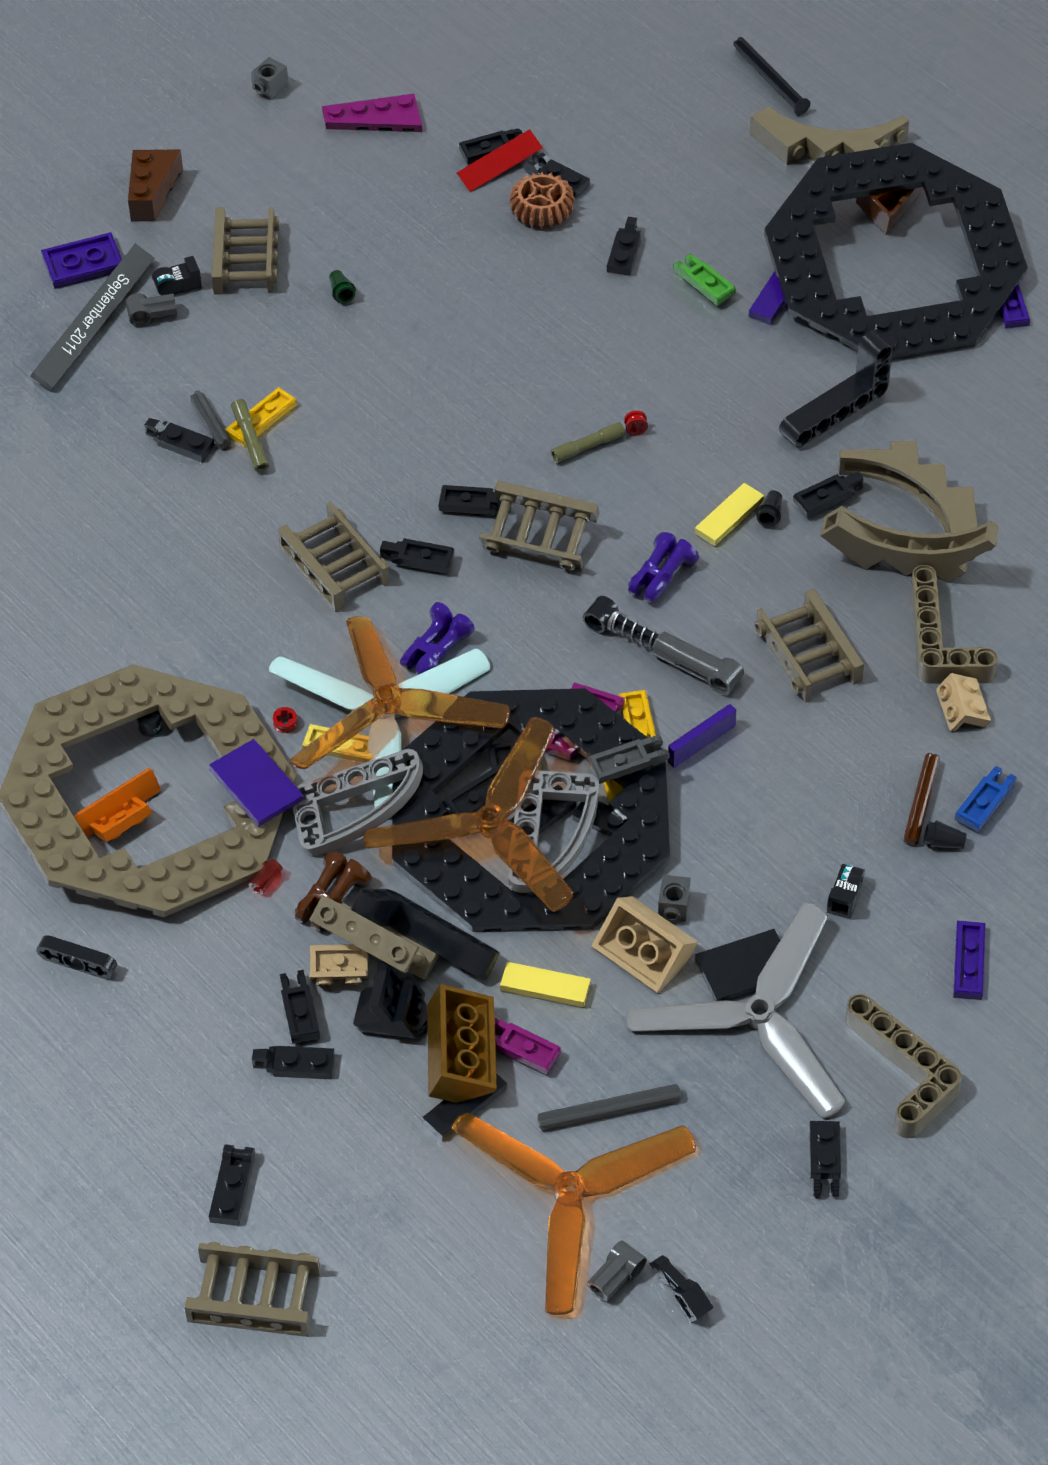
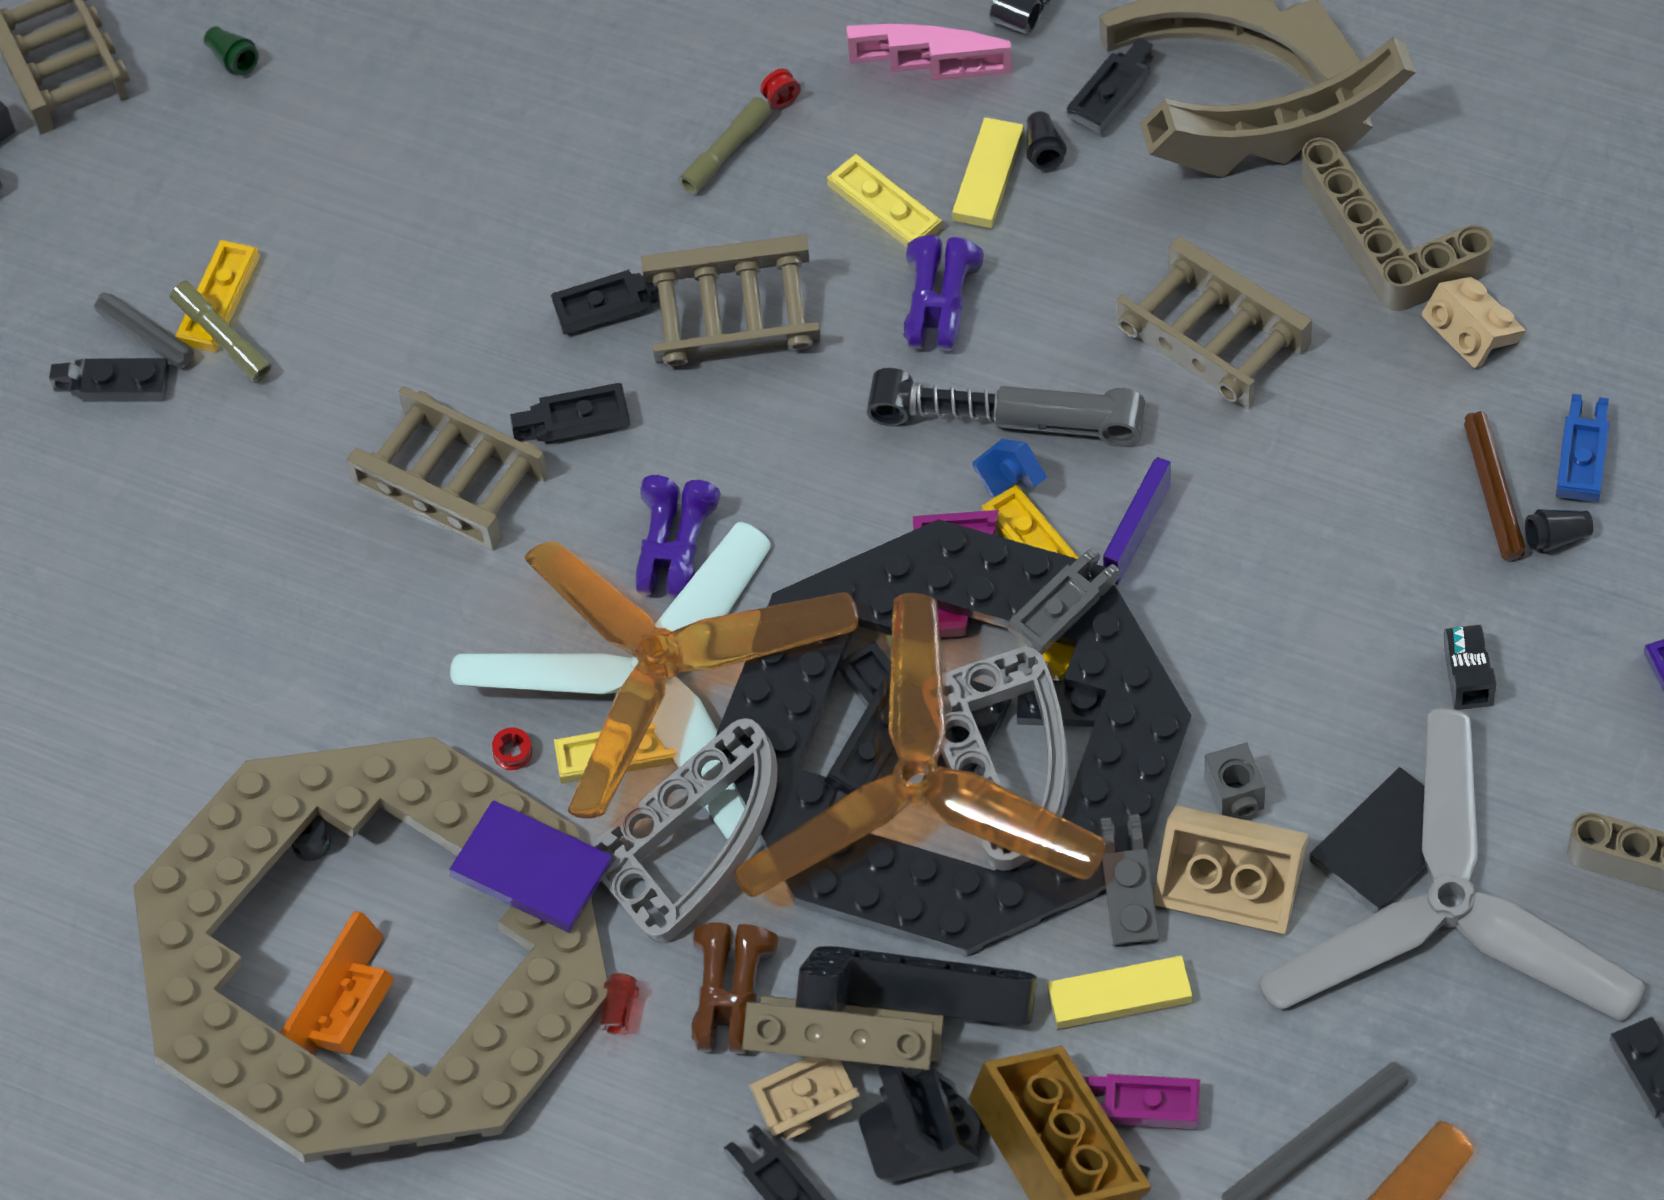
camera: 20 degrees left, 5 degrees up
none -> light yellow tile [827,154,943,248]
none -> bright pink slope [846,24,1012,81]
none -> blue bracket [972,439,1047,497]
none -> dark grey hinge [1100,814,1159,946]

